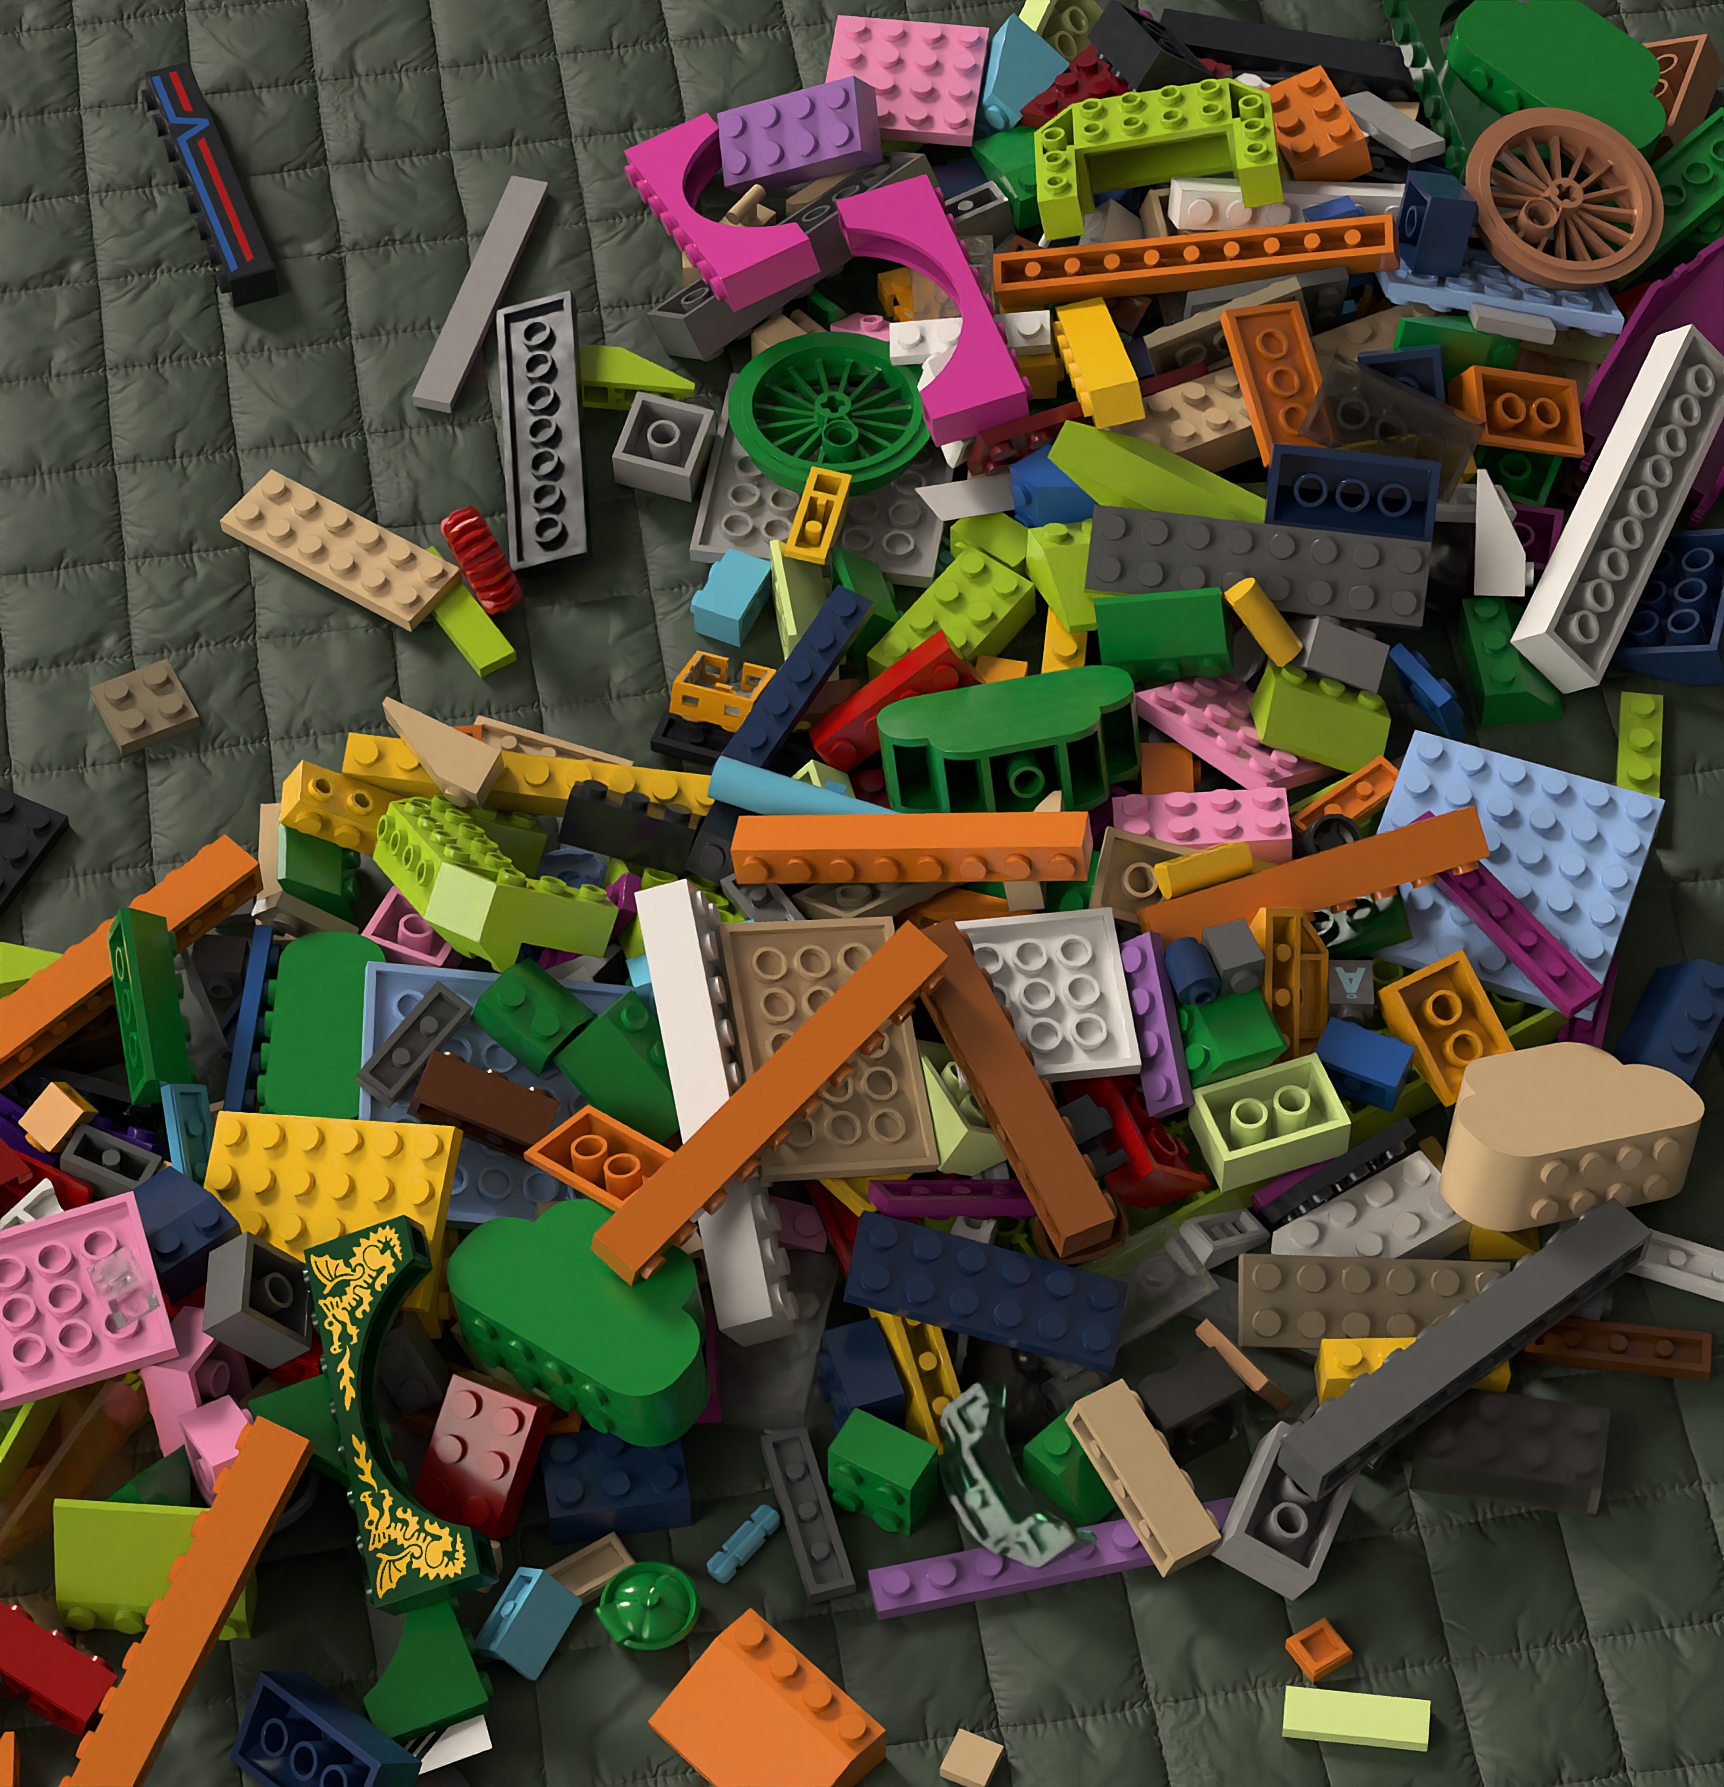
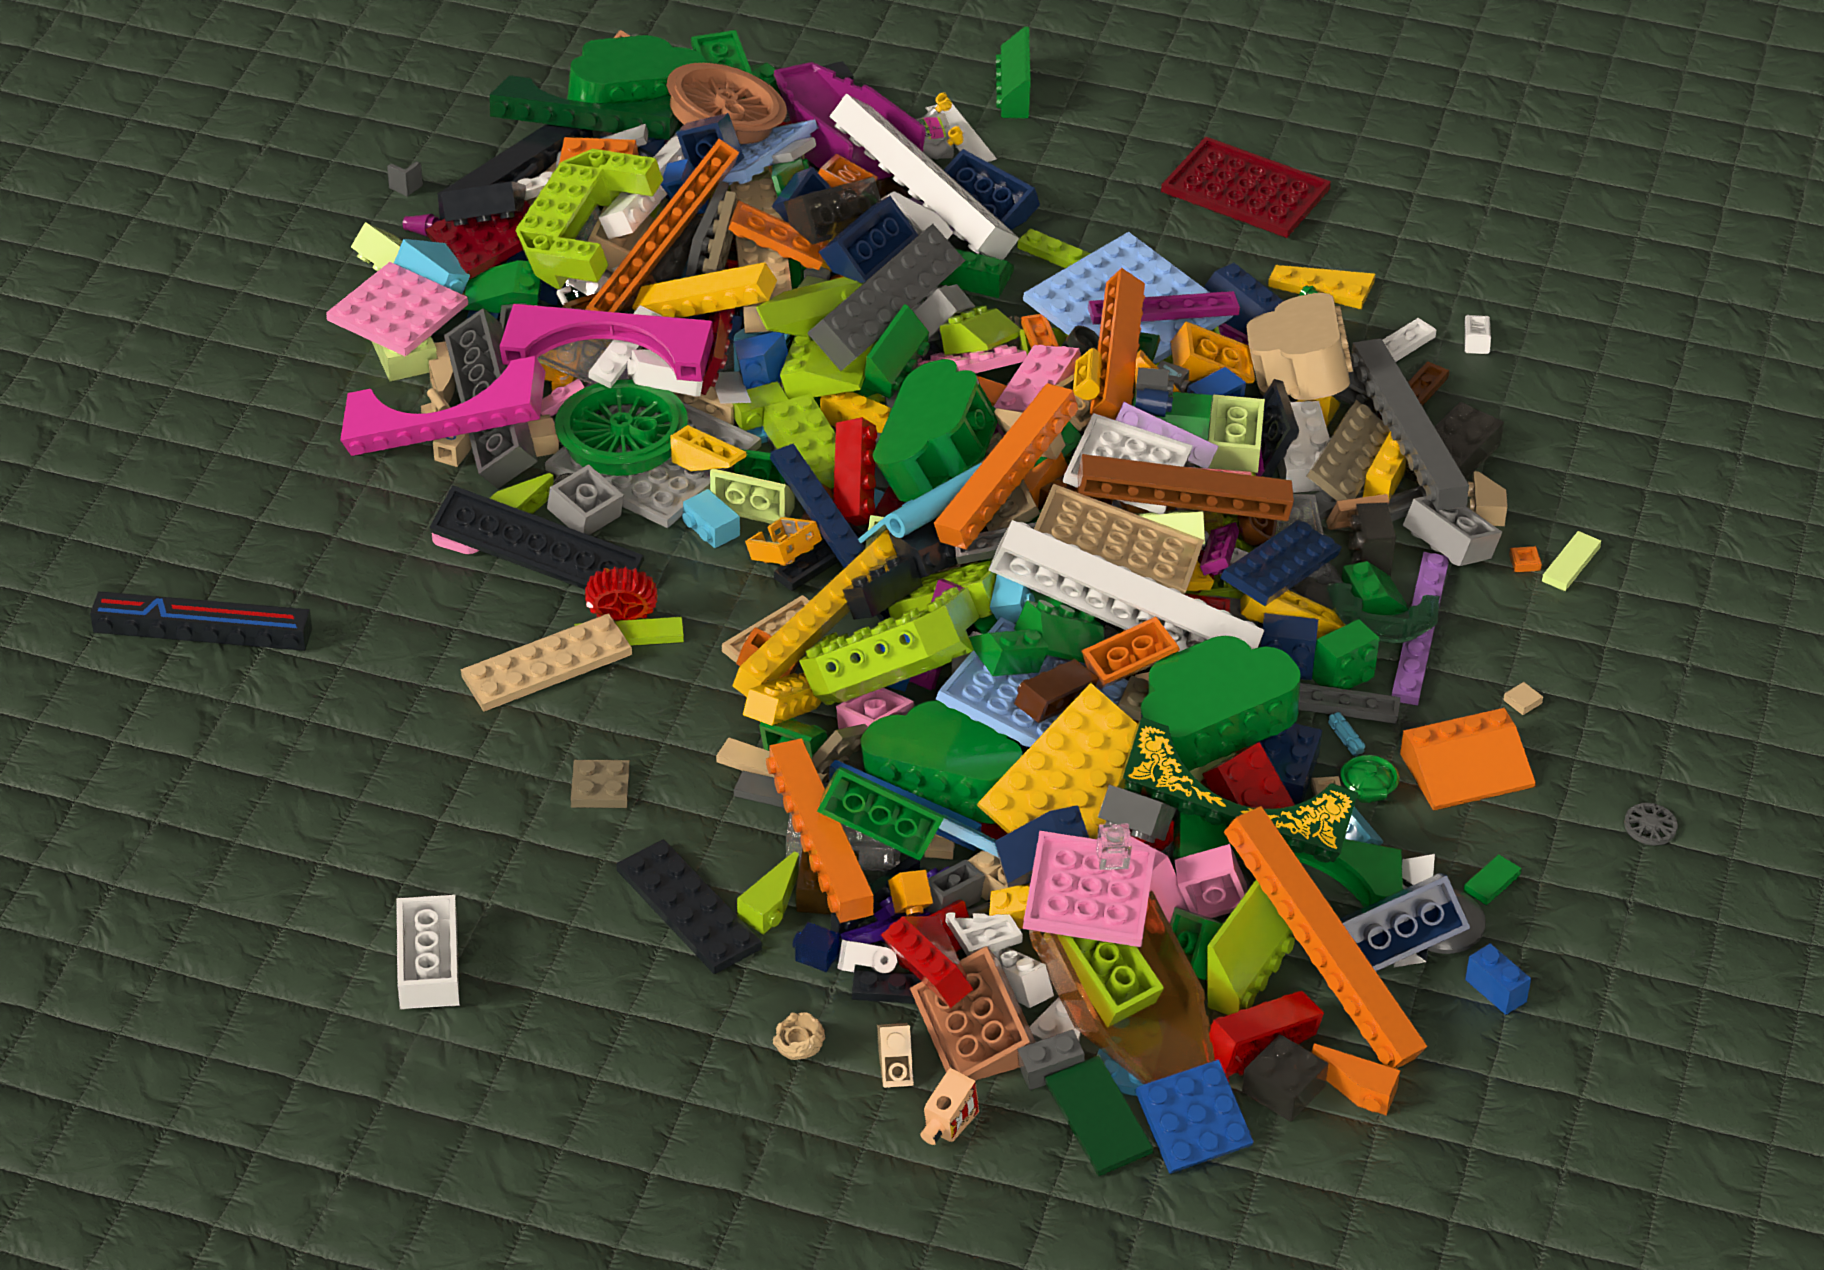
camera: 65 degrees left, 10 degrees down
dark grey tile [353,981,474,1109] -> none
tan slope [382,696,505,810] -> none
light grey tile [412,175,549,413] -> none
orange brick [590,920,949,1286] -> none
medium lavender brick [717,76,883,196] -> none
tan brick [1065,1378,1222,1578] -> none
yellow brick [1224,578,1303,667] -> none
blue plate [1388,643,1467,742] -> none
none -> tan slope [1468,471,1507,526]

